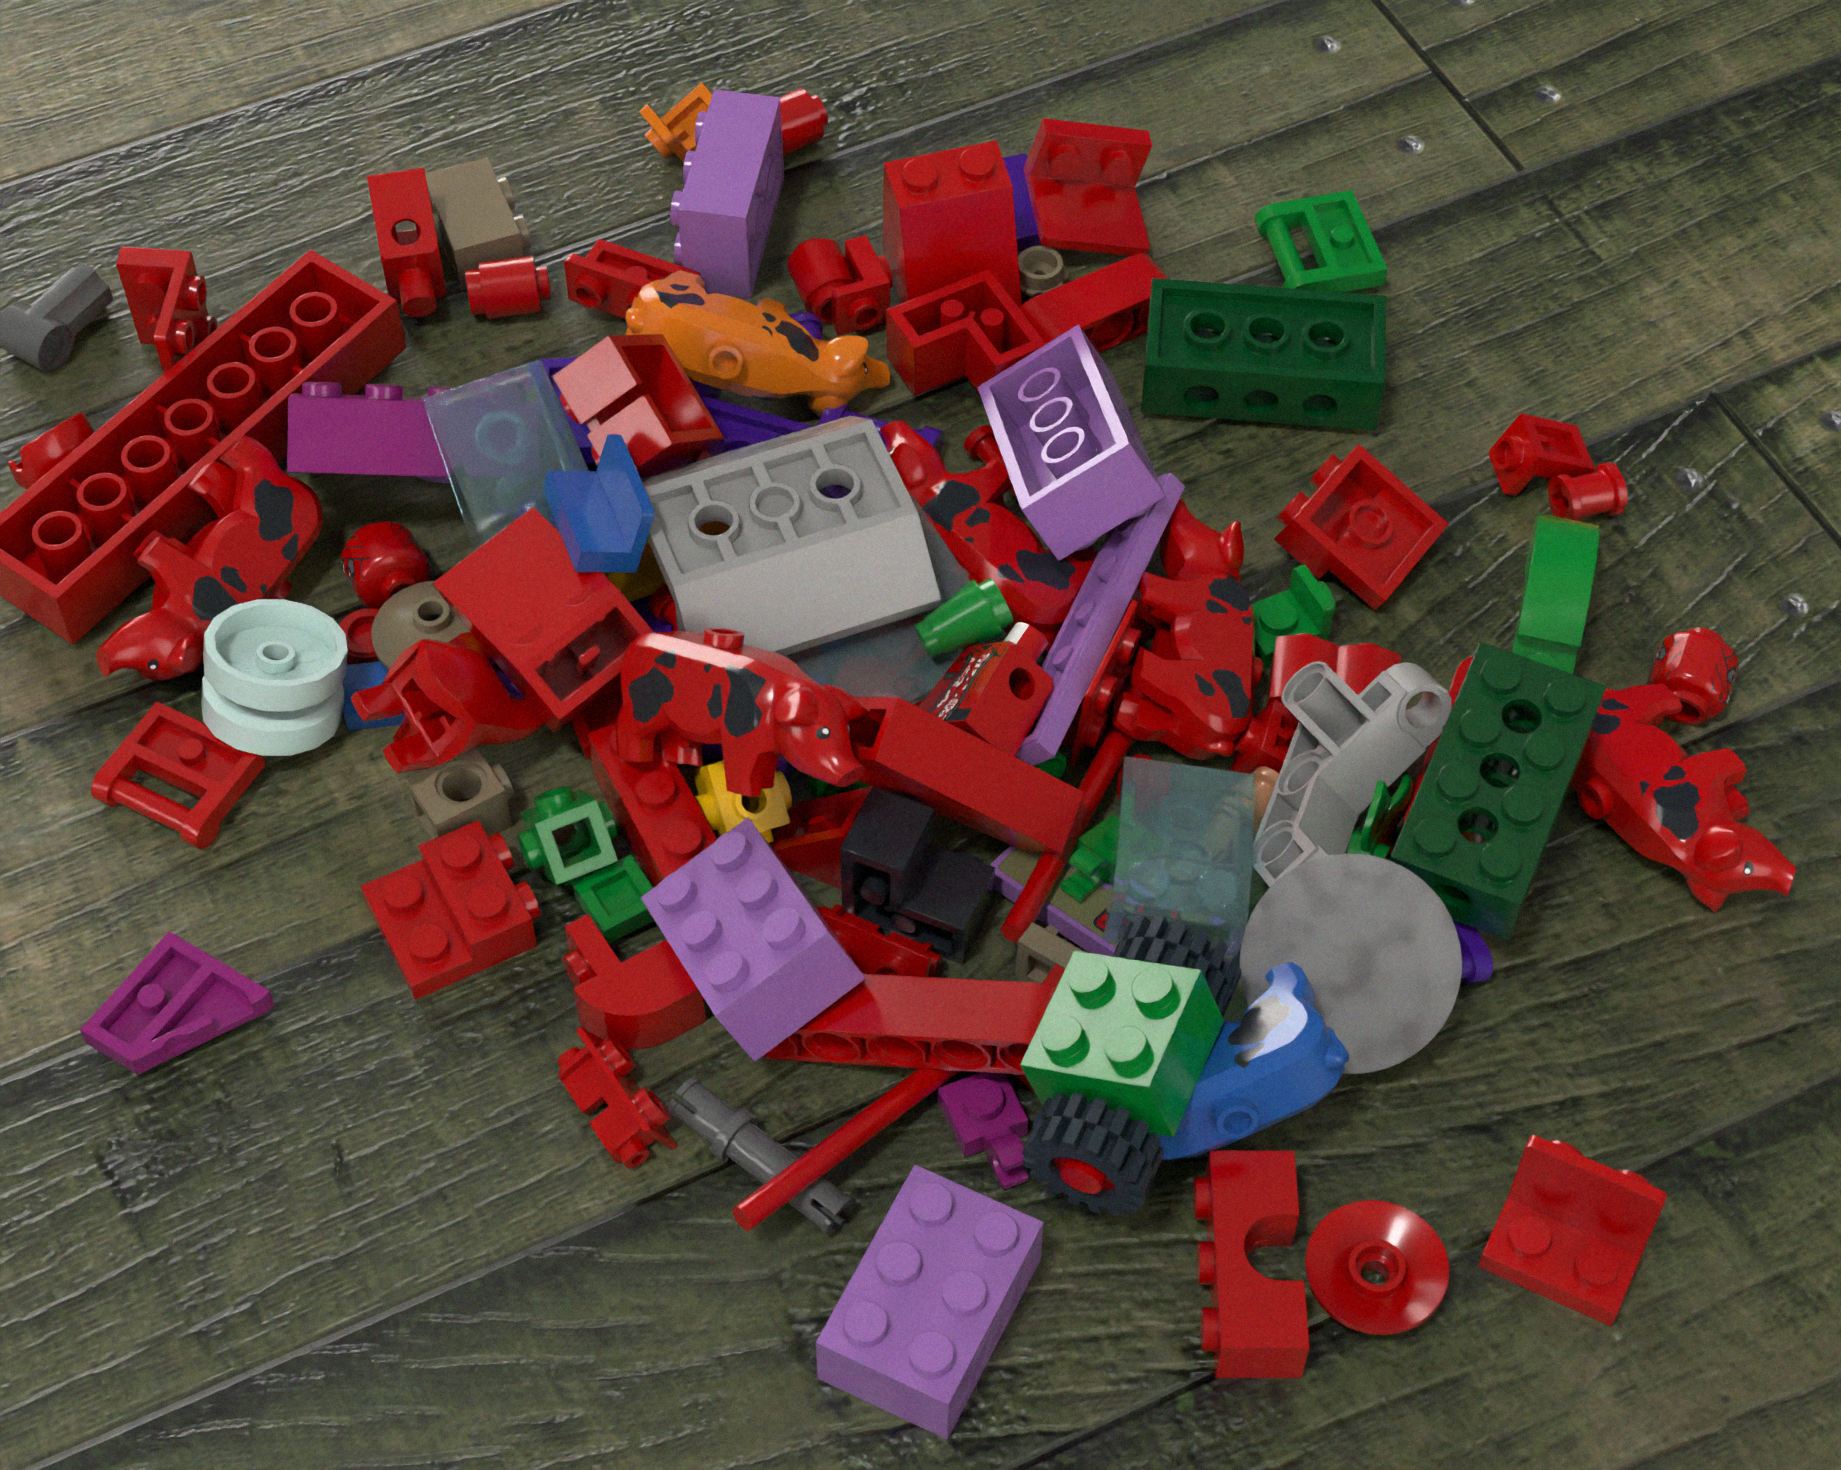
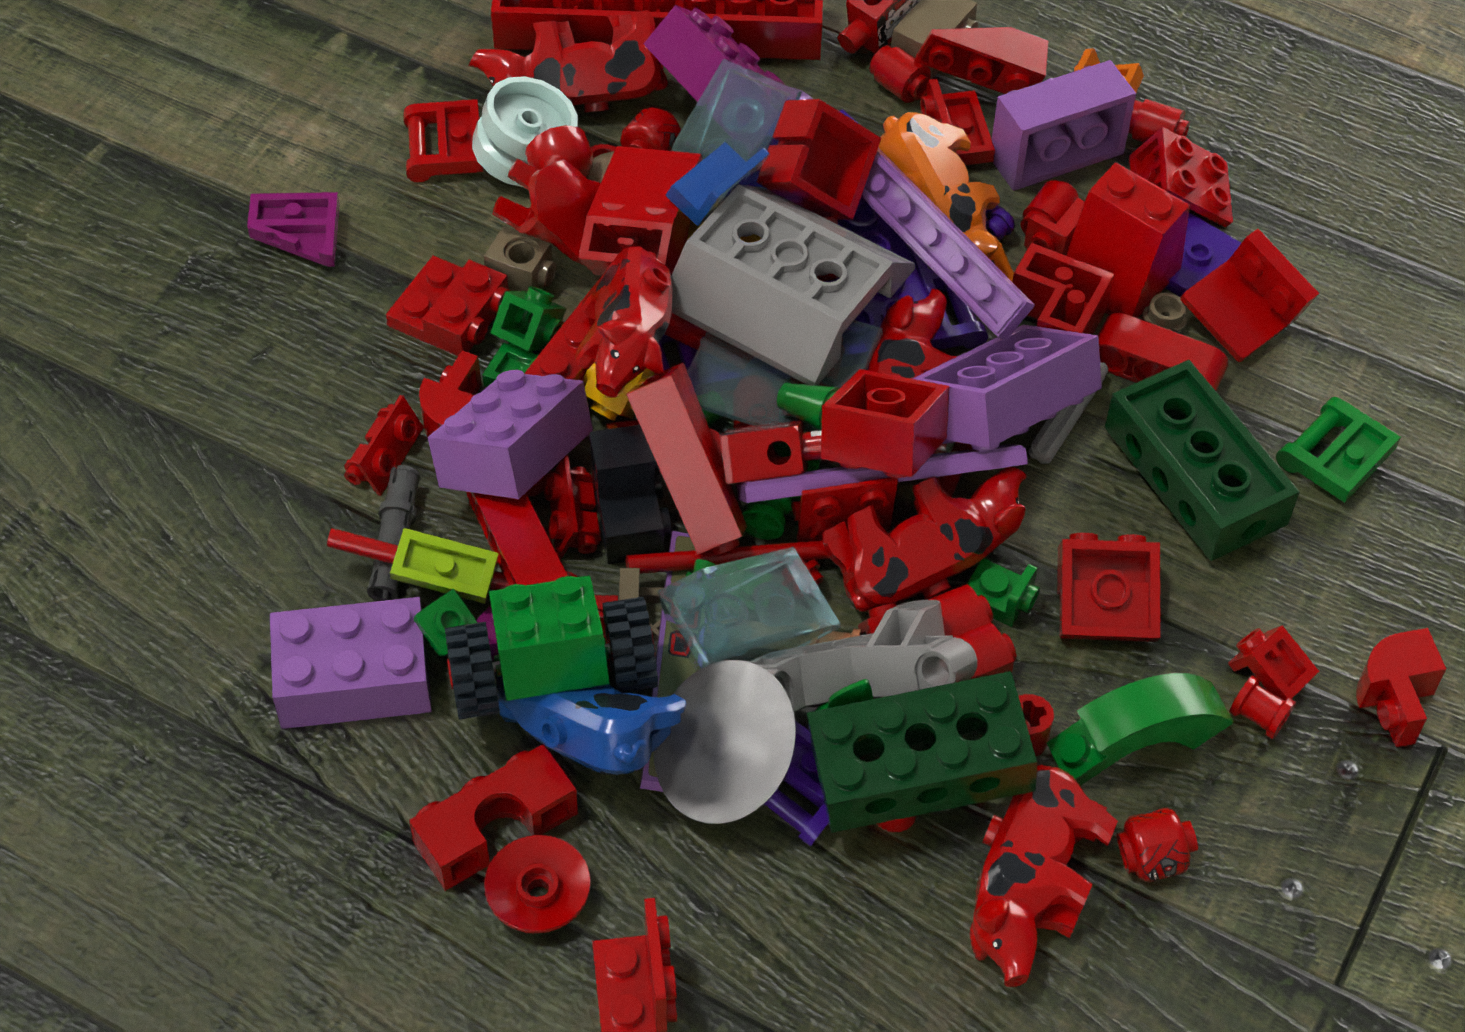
camera: 55 degrees right, 0 degrees up
none -> lime panel [390,528,499,604]
none -> green bracket [413,588,478,657]
none -> red hair [525,125,594,177]
none -> red brick [821,369,949,478]
none -> medium lavender tile [861,148,1035,340]
none -> red slope [914,27,1048,94]
none -> red bracket [1129,127,1233,227]
none -> red brick [1356,628,1446,747]

